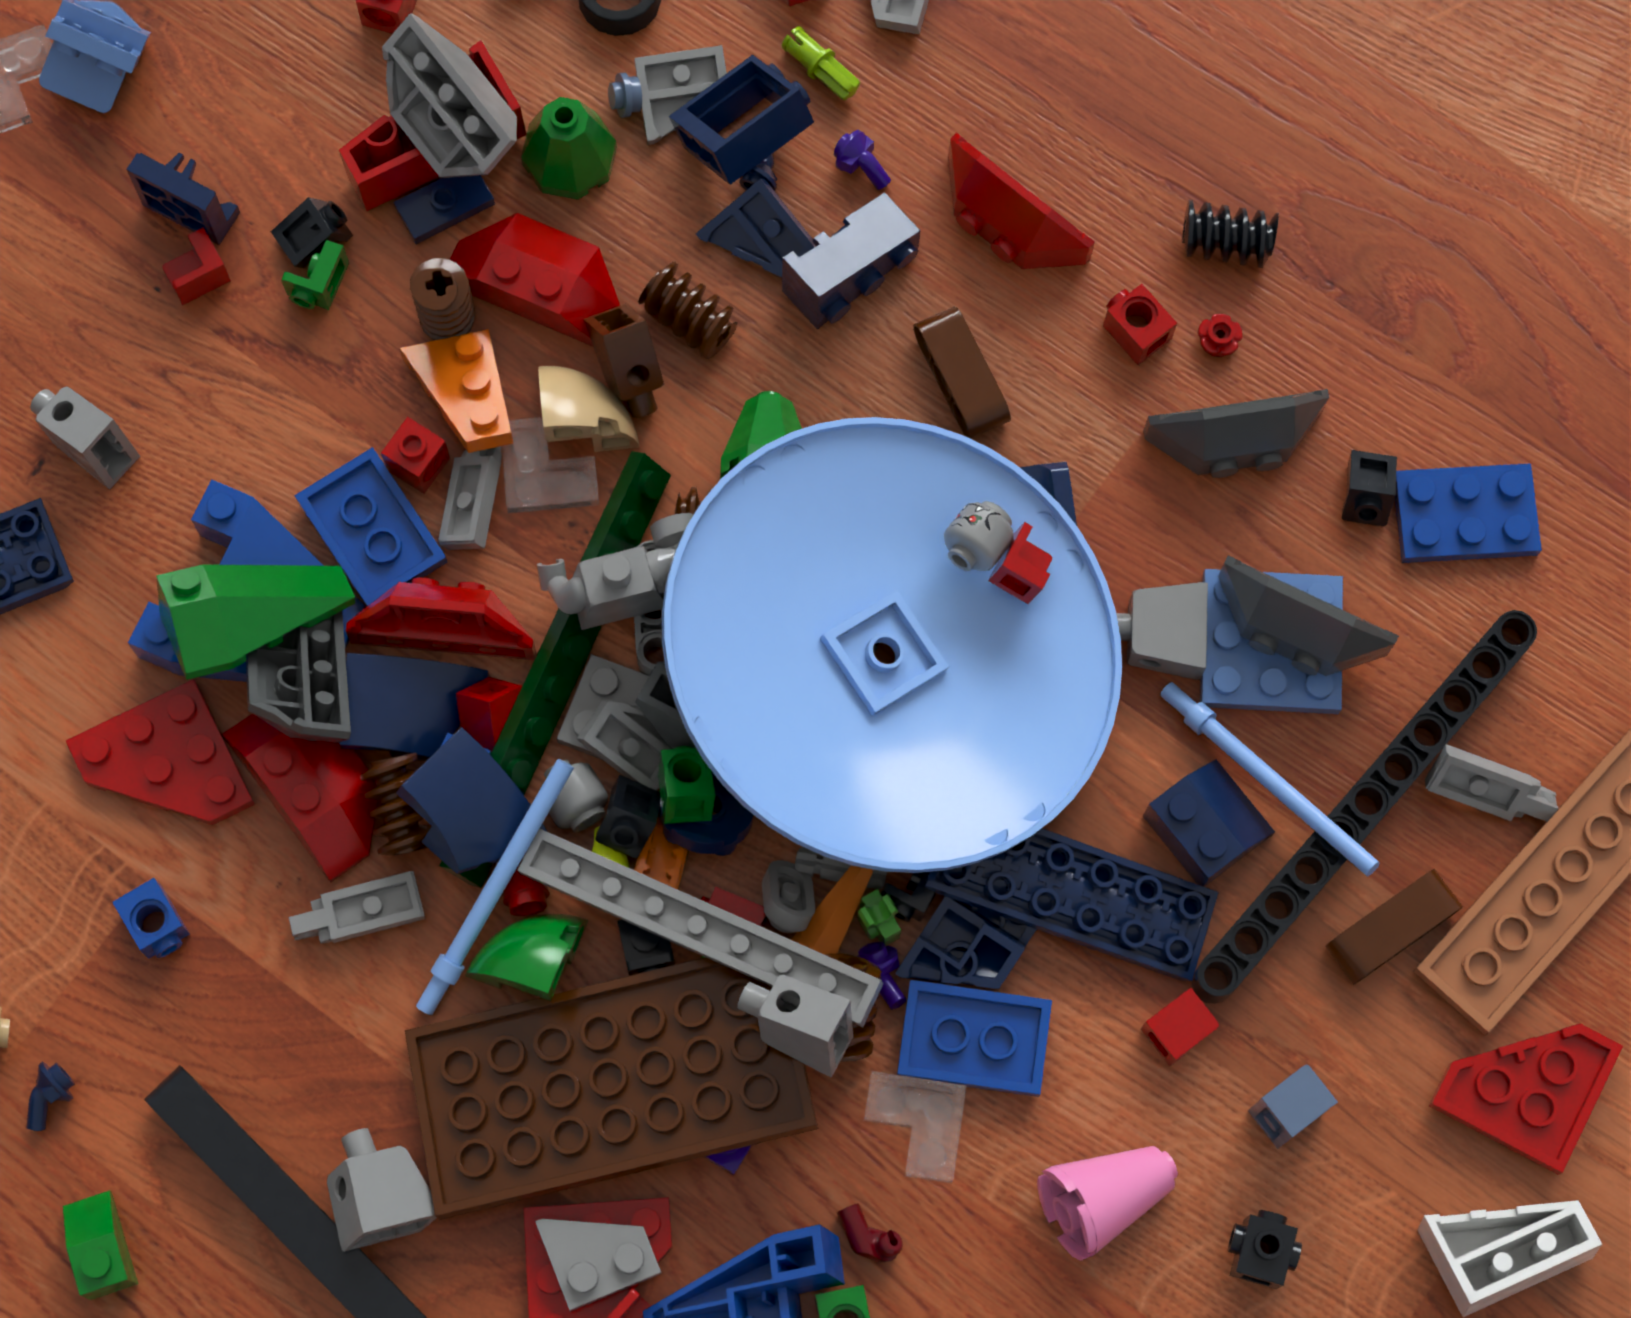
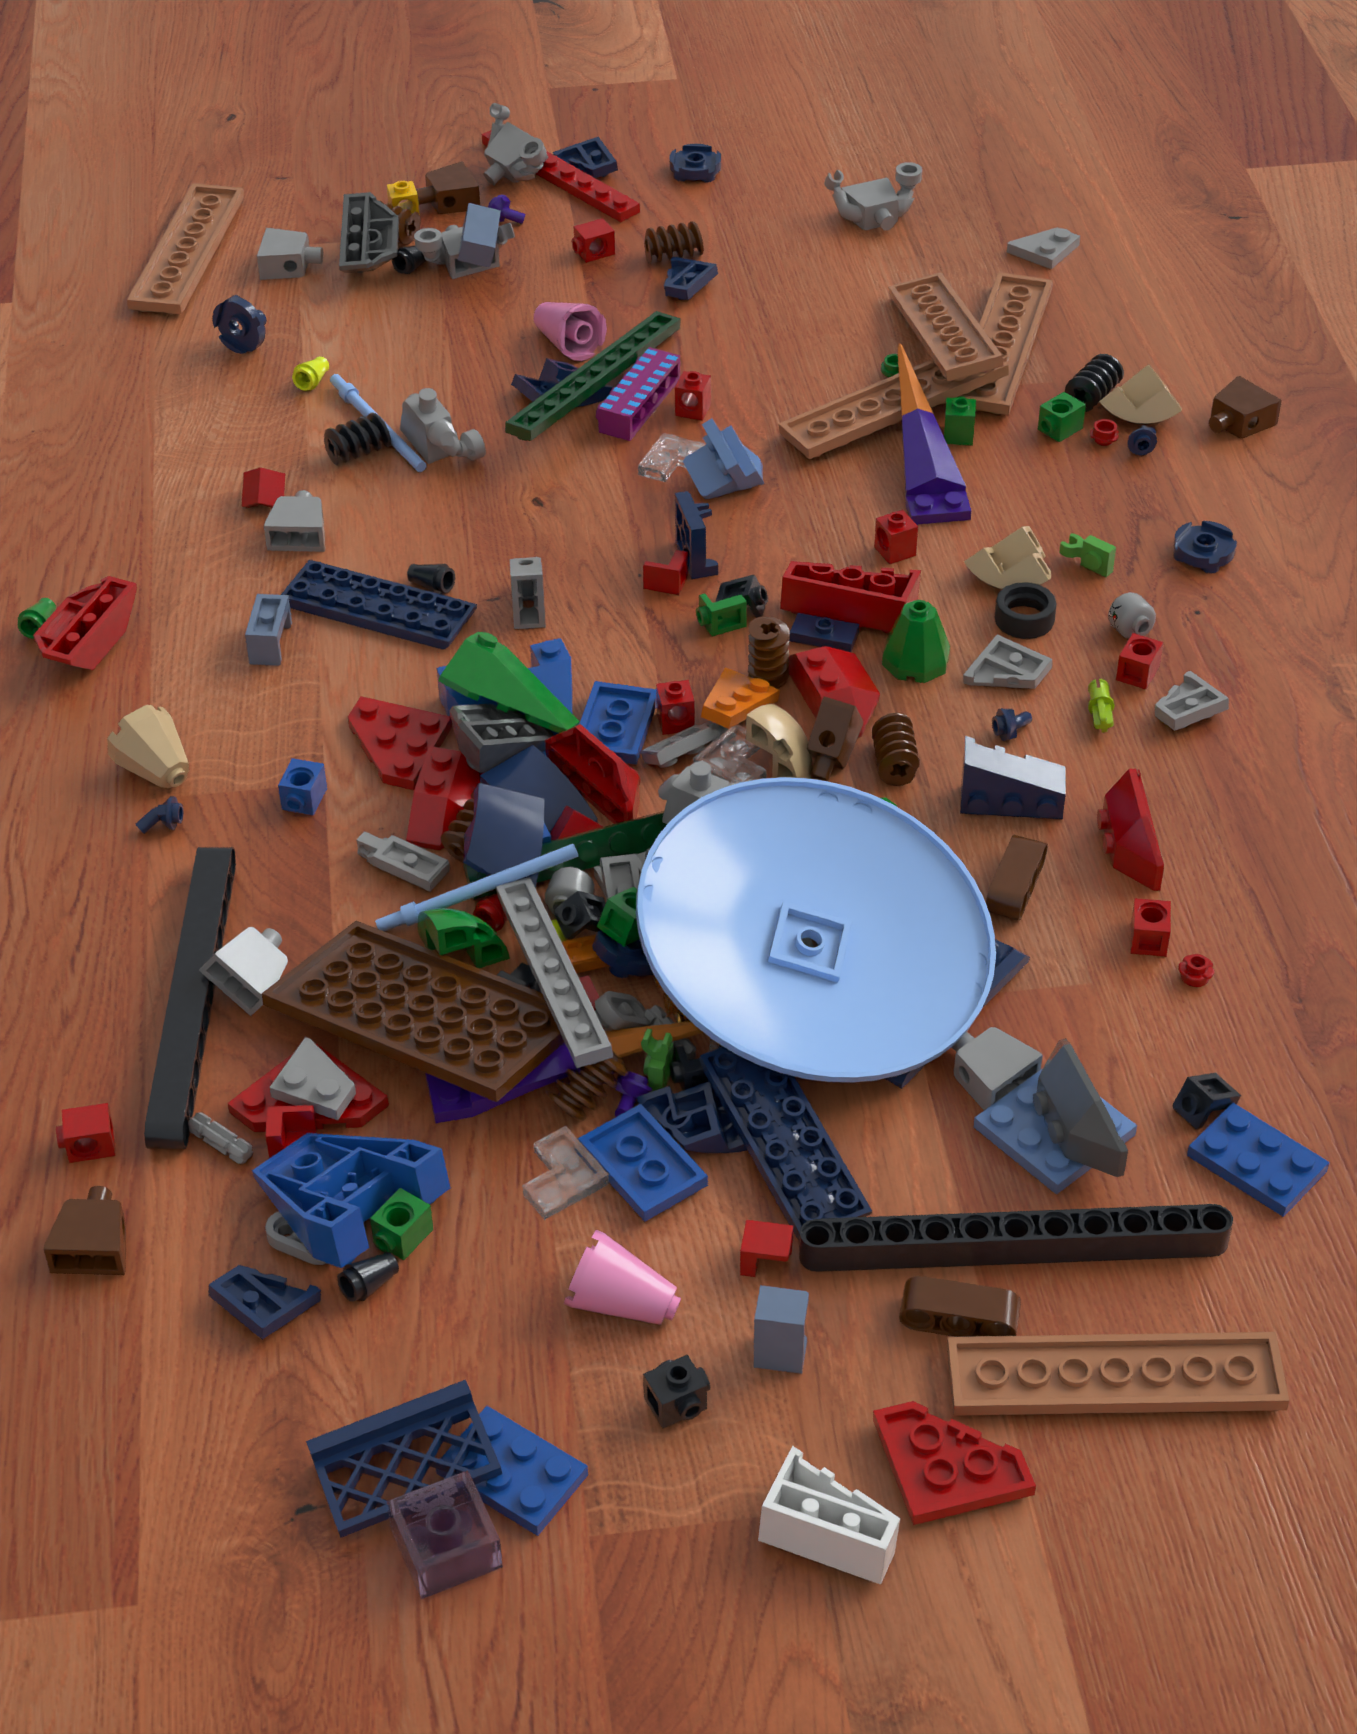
camera: 50 degrees right, 30 degrees down
green slope [63,1190,138,1300] -> none
light grey wedge [382,13,517,178] -> none
sand blue plate [608,73,642,118] -> none
dark blue window [669,55,814,185] -> none
dark blue wing [696,178,816,277] -> none
light grey torso [737,975,853,1078] -> none
dark purple plate [834,130,891,190] -> none
dark red arm [837,1203,903,1263] -> none
light grey head [944,501,1014,571] -> none
red panel [988,522,1052,604] -> none
dark grey wedge [1143,389,1329,478] -> none
dark blue slope [1143,759,1275,887] -> none
light blue bar [1160,682,1380,877] -> none
black piece [1182,200,1279,268] -> none
light grey hinge [1425,744,1558,822] -> none

